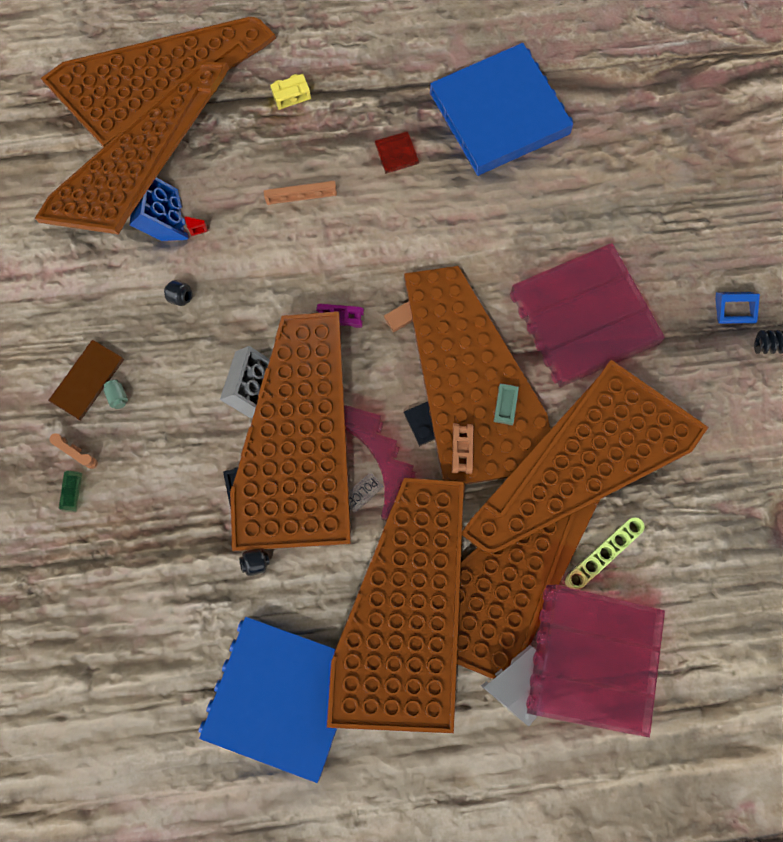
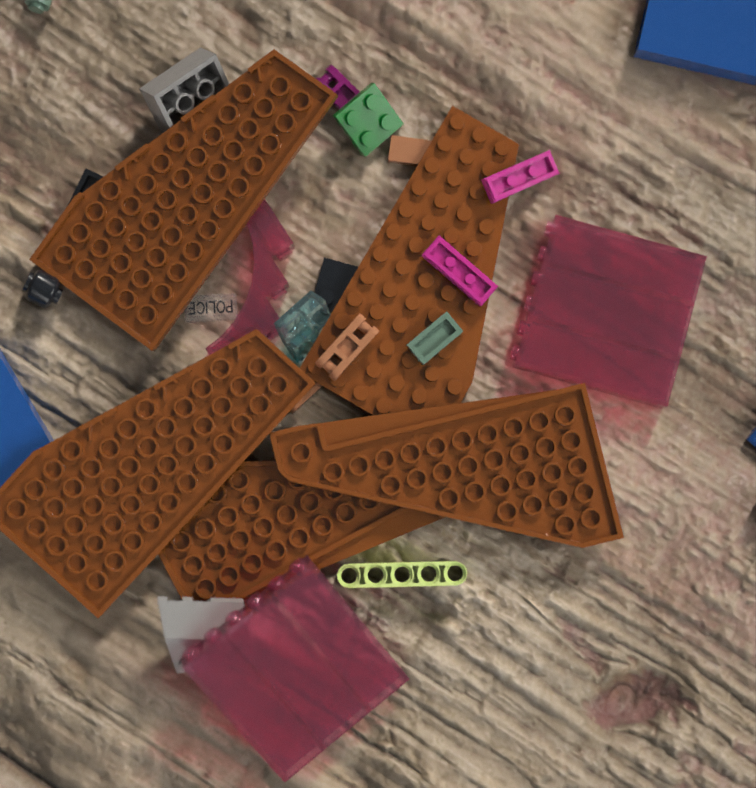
camera: 35 degrees right, 10 degrees up
none -> clear light blue slope [274,290,330,364]
none -> green plate [332,83,404,157]
none -> dark pink tile [422,236,498,307]
none -> dark pink tile [481,150,560,204]

